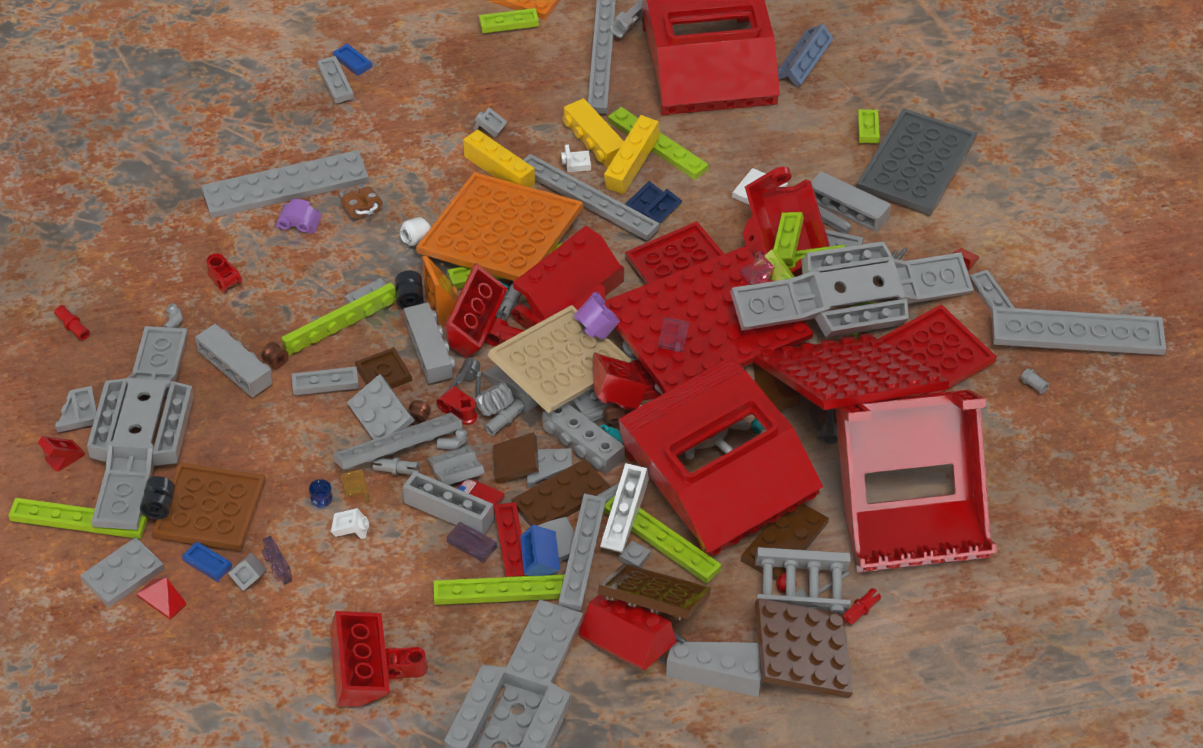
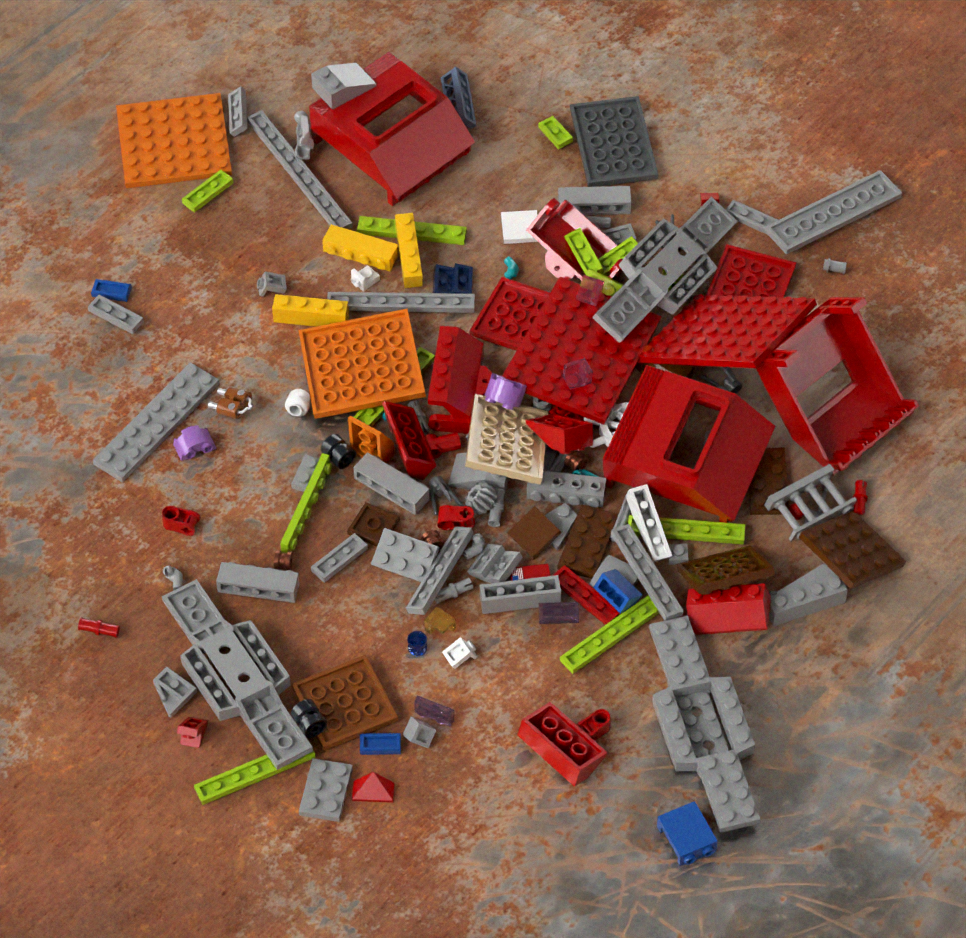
camera: 35 degrees left, 5 degrees up
none -> teal arm [504,256,519,280]

